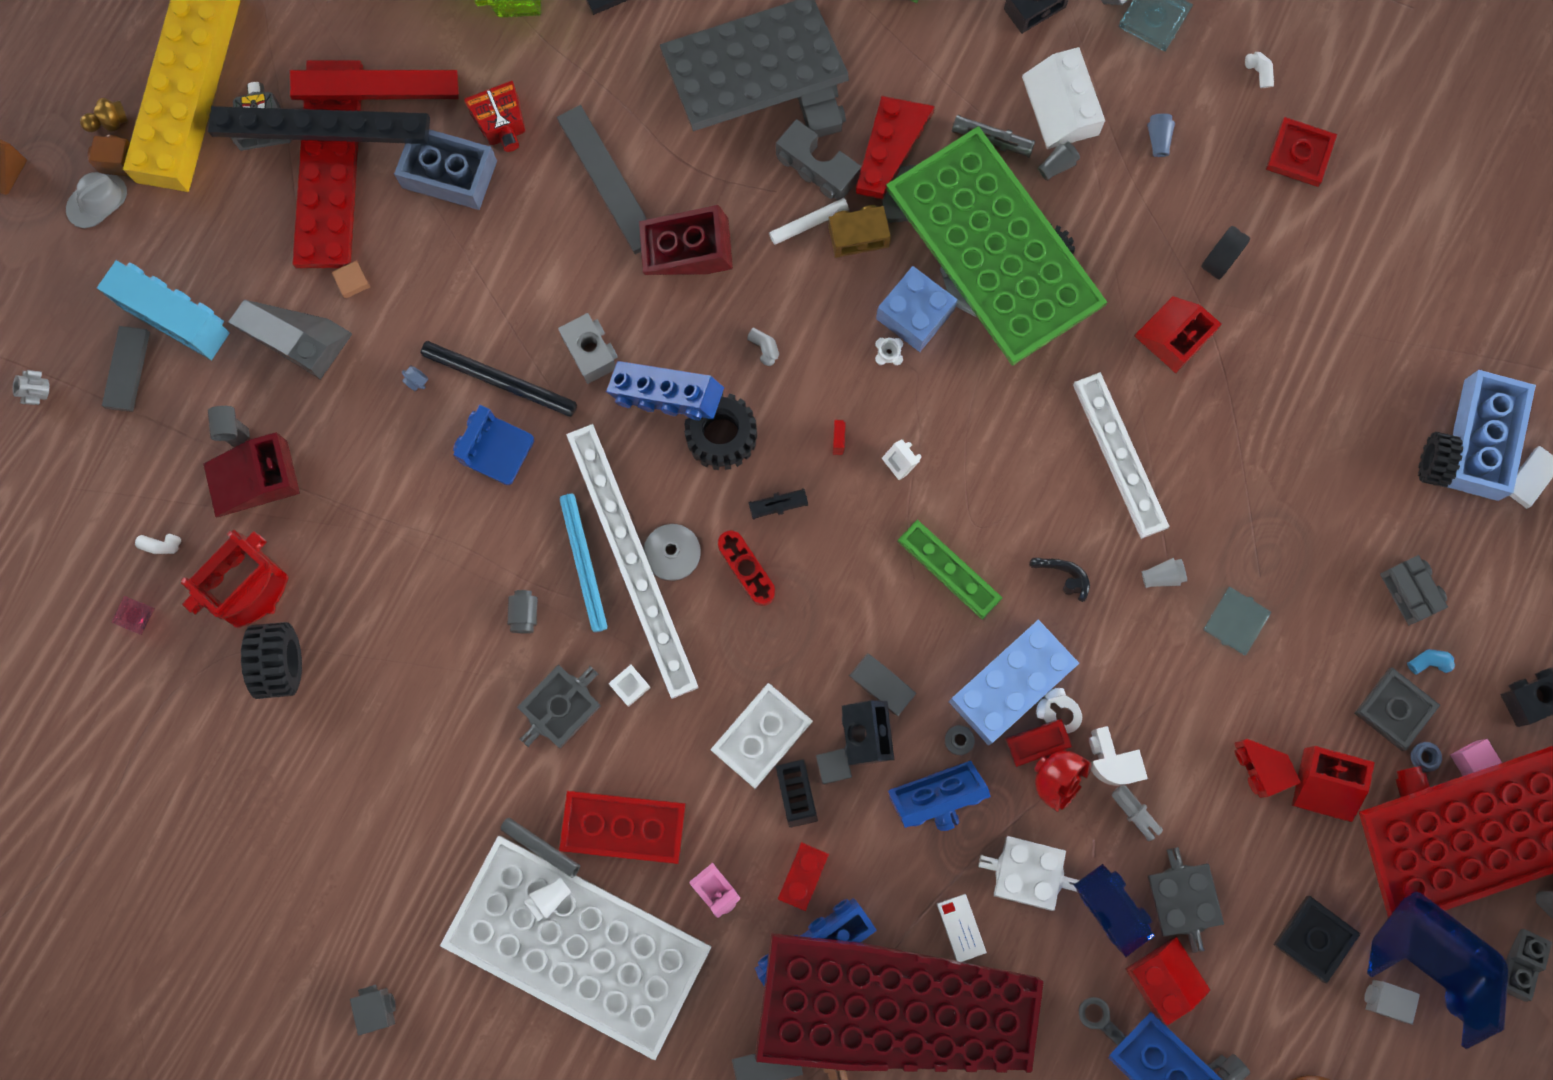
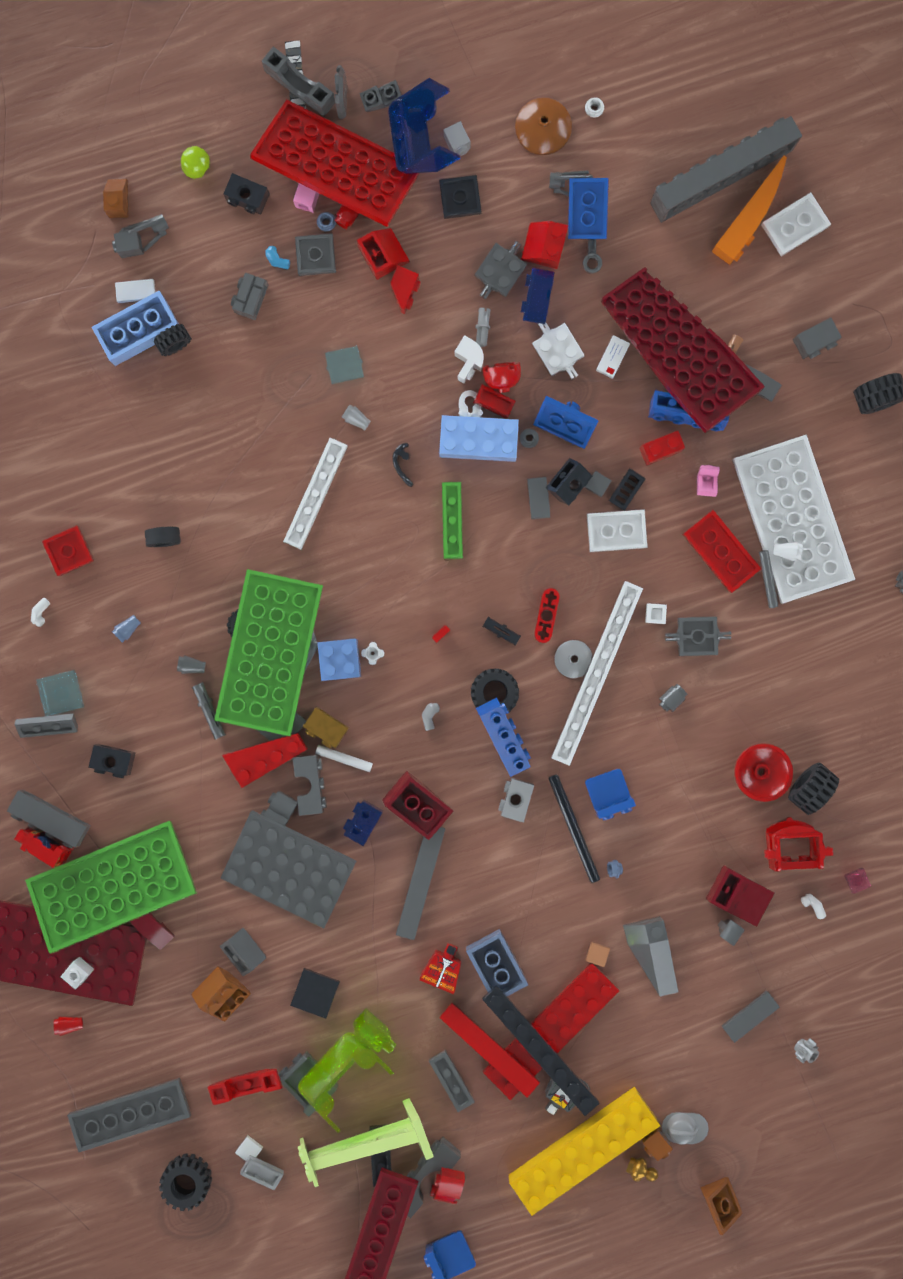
camera: 135 degrees left, 10 degrees up
medium azure brick [97,260,230,361] -> none
medium azure axle [560,494,608,632] -> none
white tile [882,439,922,480] -> none
white slope [1022,47,1105,149] -> none
red slope [1134,296,1222,373] -> none
none -> clear blue brick [343,800,383,846]
none -> dark grey plate [429,1050,475,1112]
none -> red dish [734,743,793,802]

